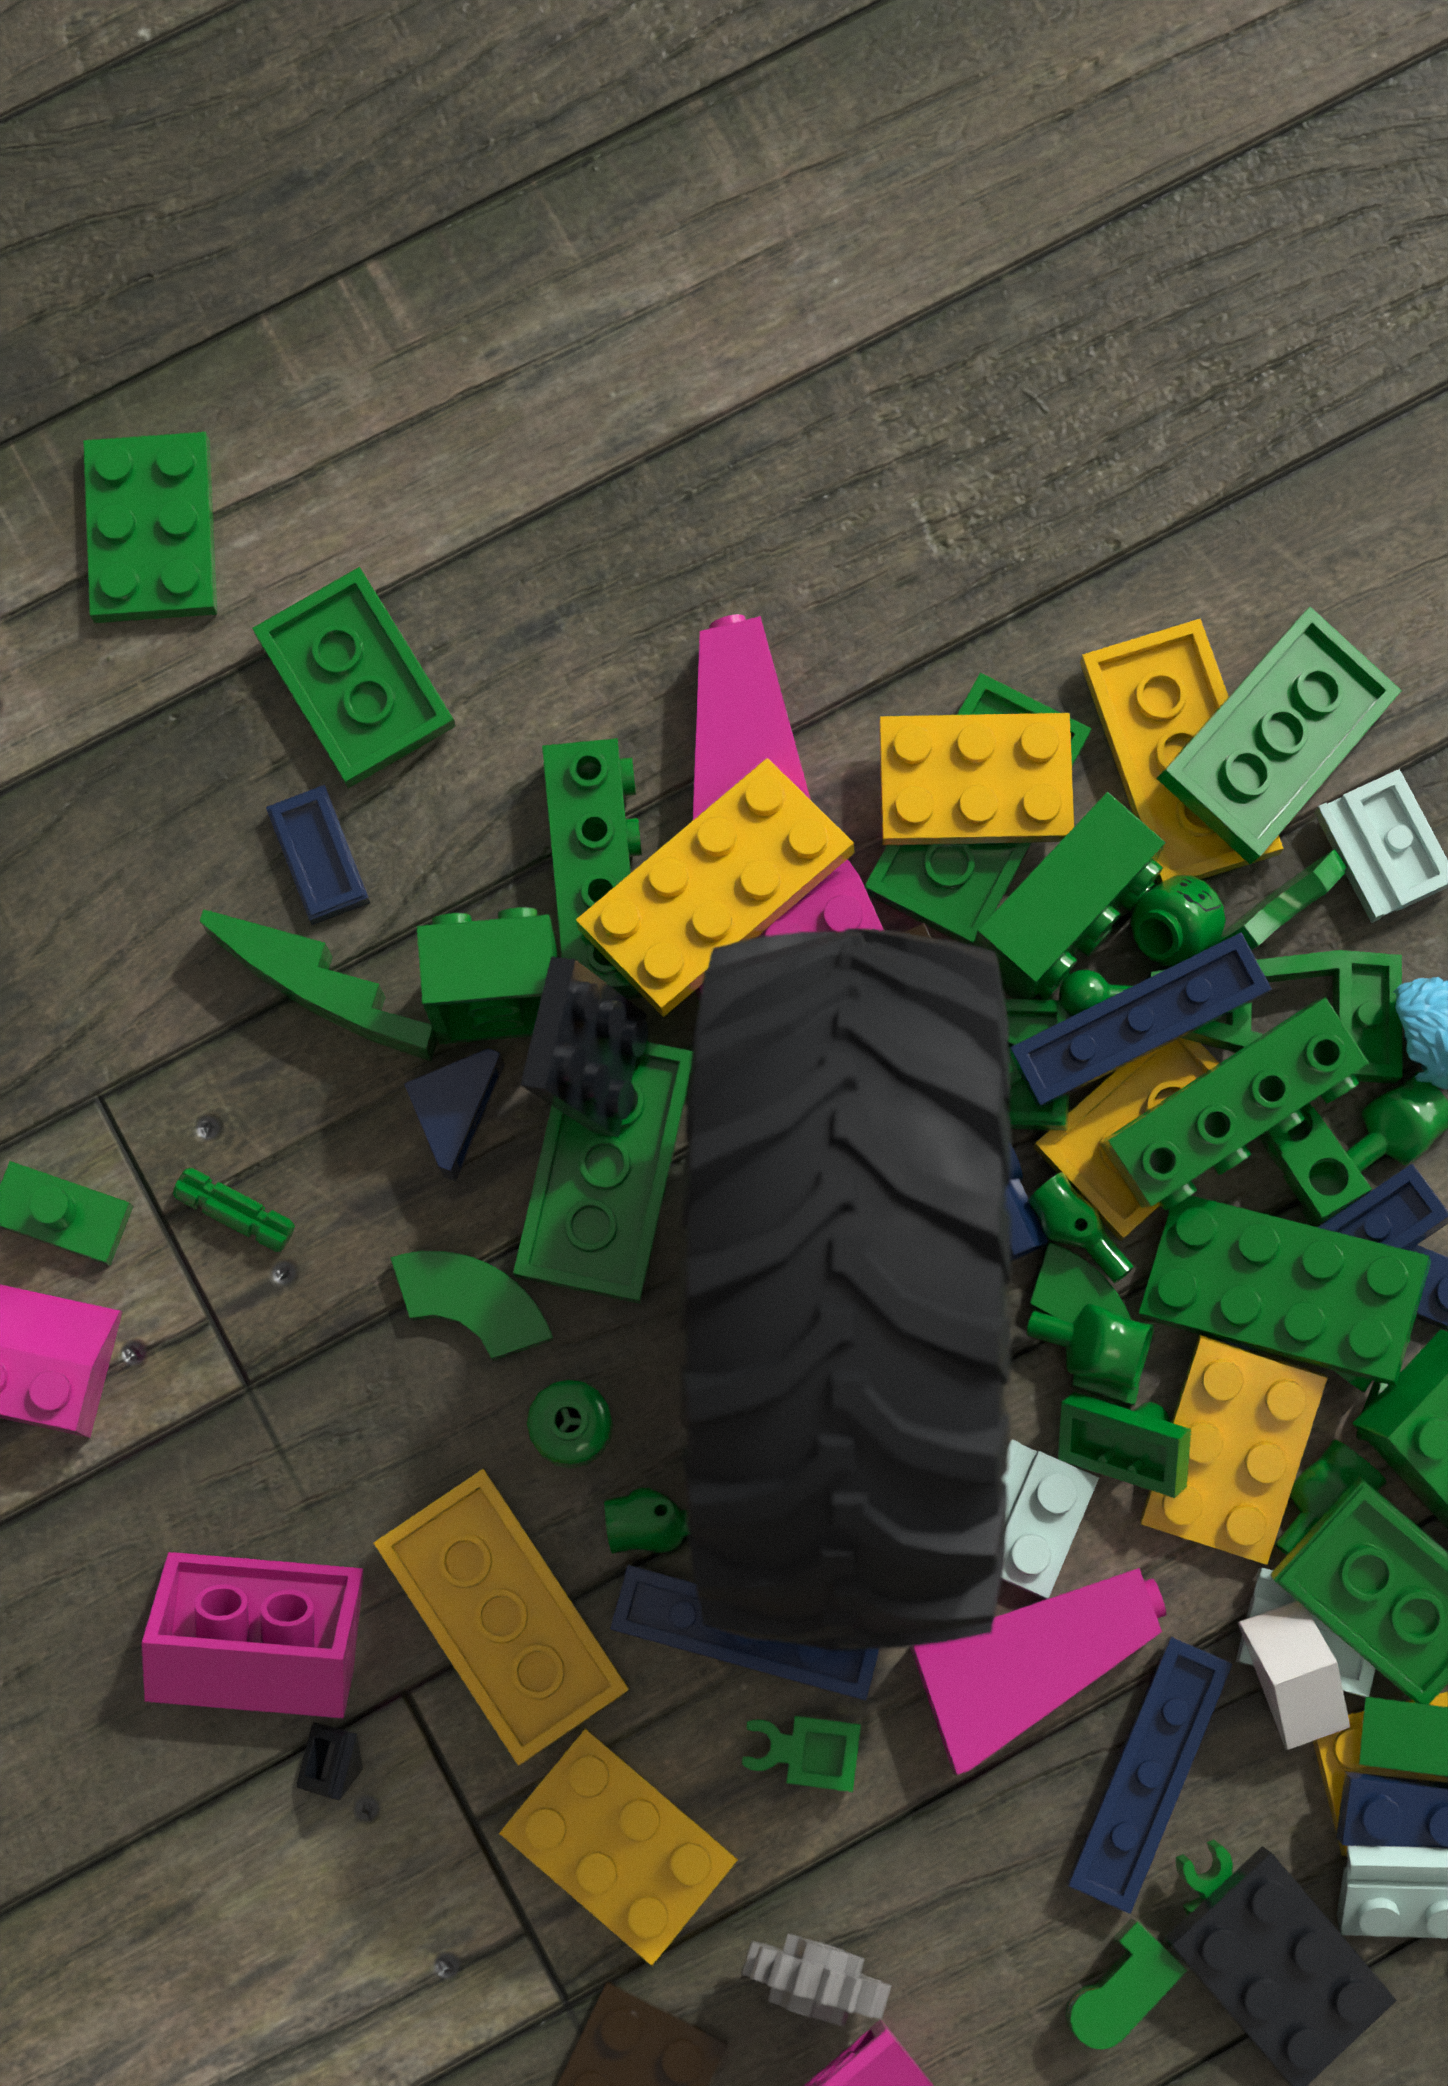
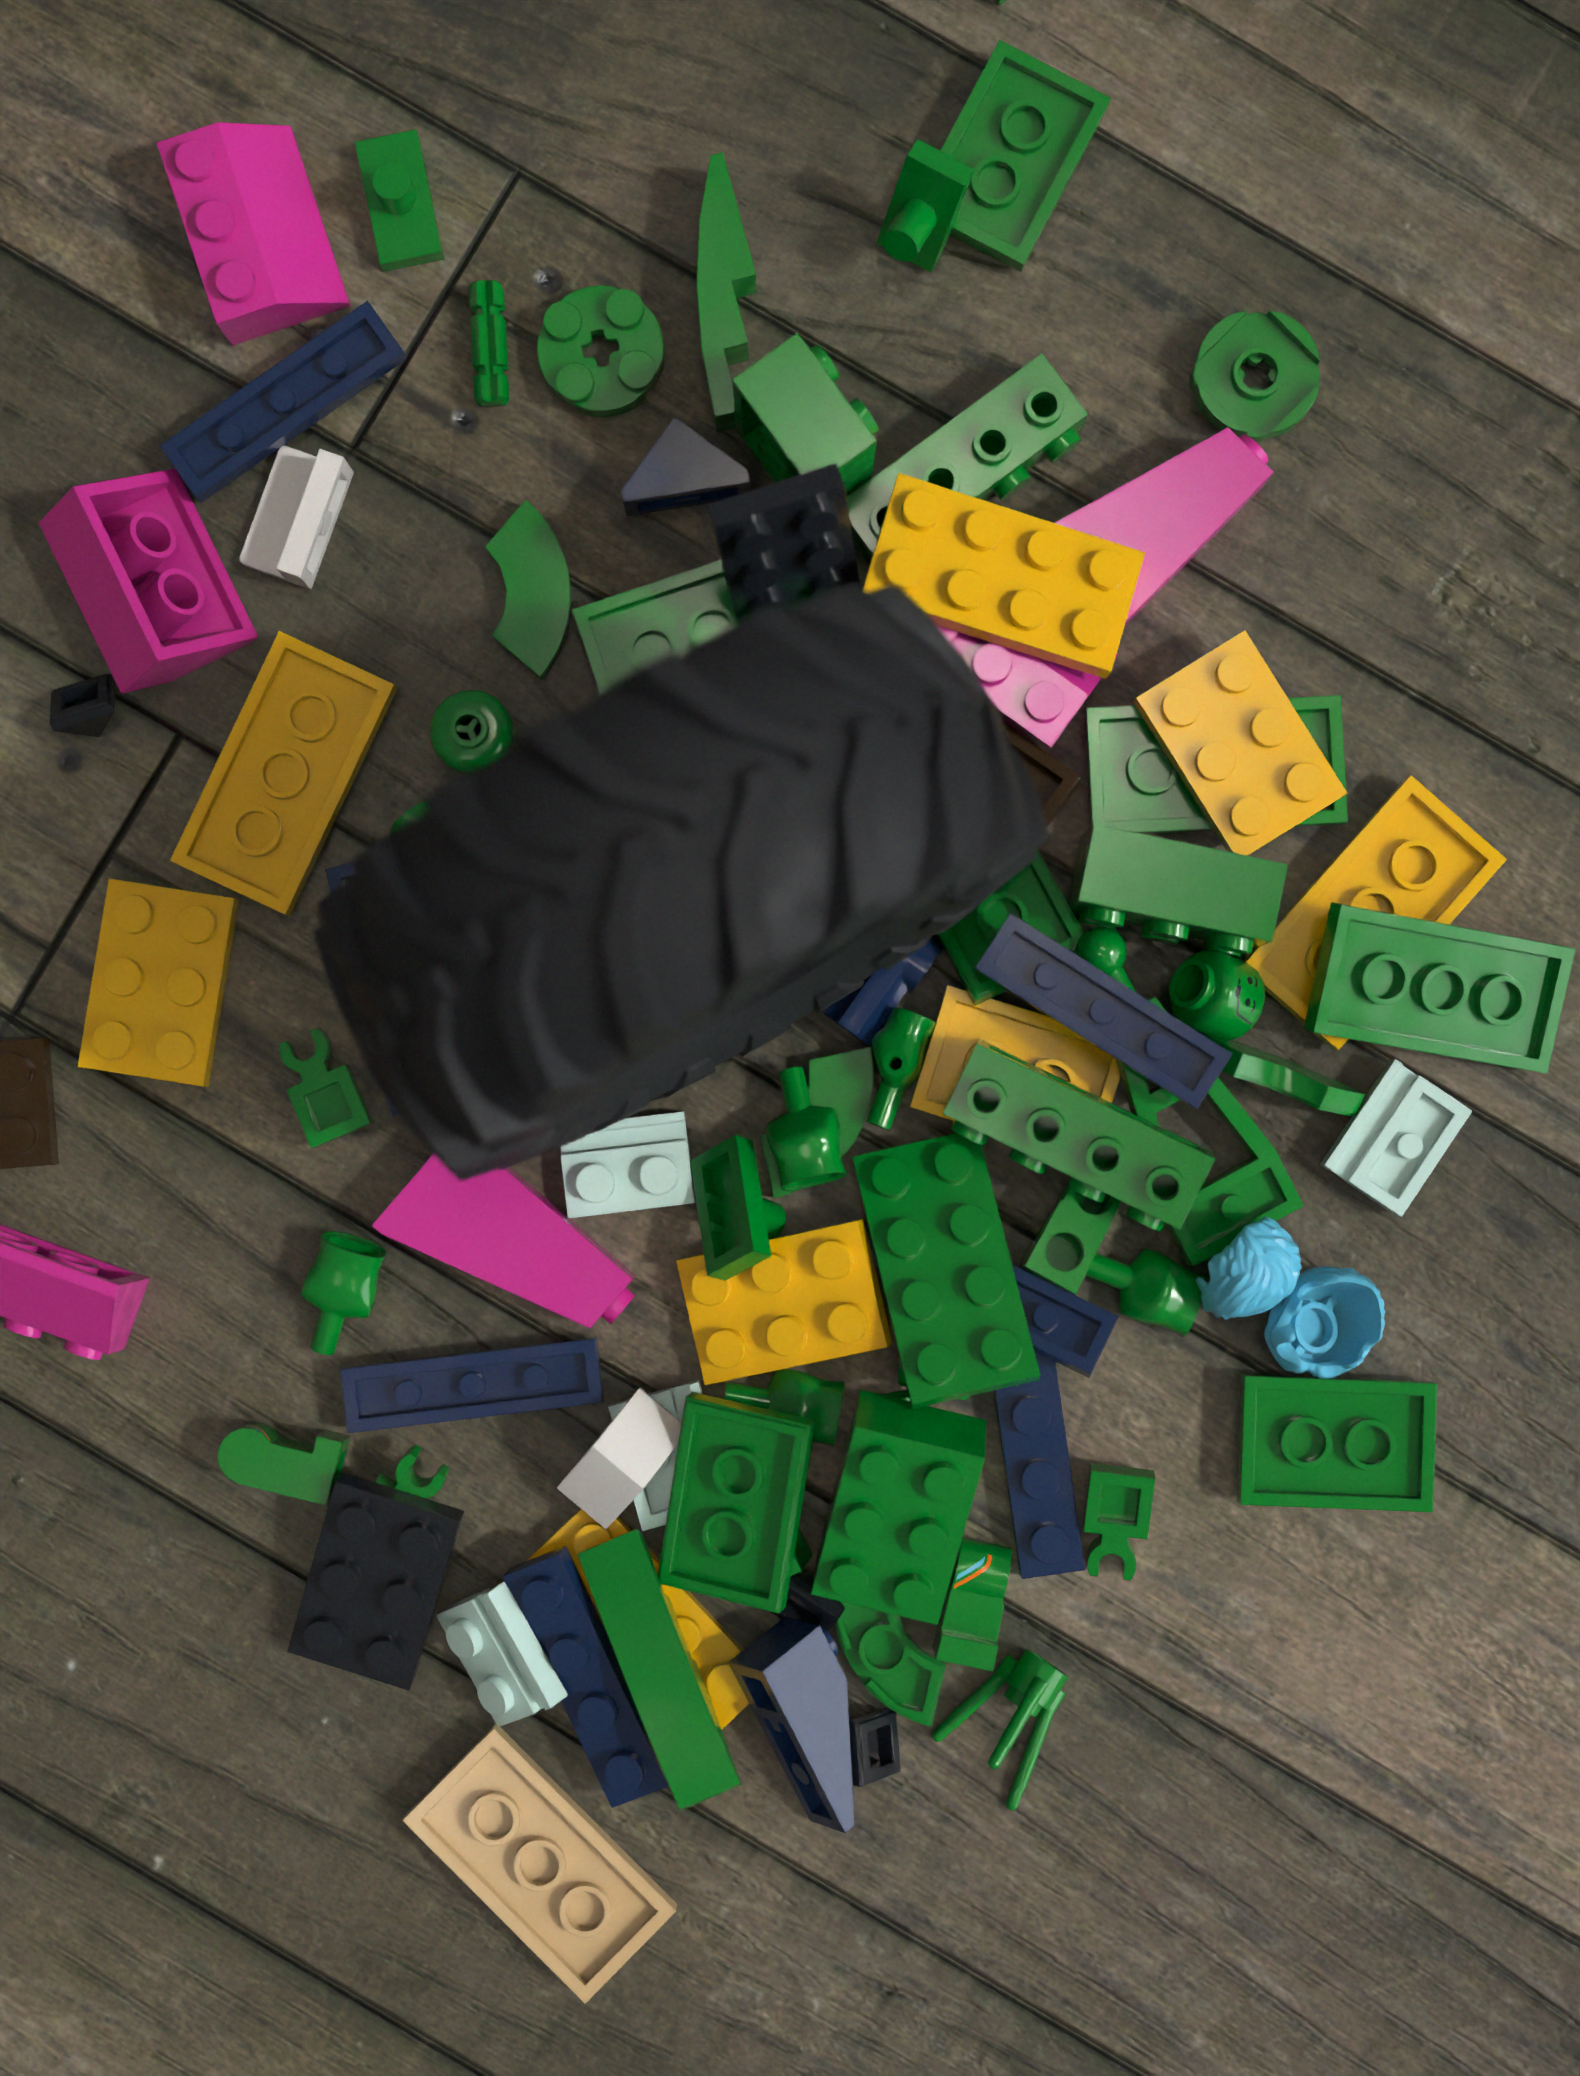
camera: 55 degrees right, 10 degrees up
dark blue tile [266,785,371,925] -> none
light grey gear [741,1933,891,2026] -> none
none -> dark blue plate [160,300,407,503]
none -> white panel [240,446,354,590]
none -> green piece [301,1231,386,1355]
none -> green plate [537,286,665,417]
none -> green tile [876,139,975,272]
none -> green plate [1190,311,1320,443]

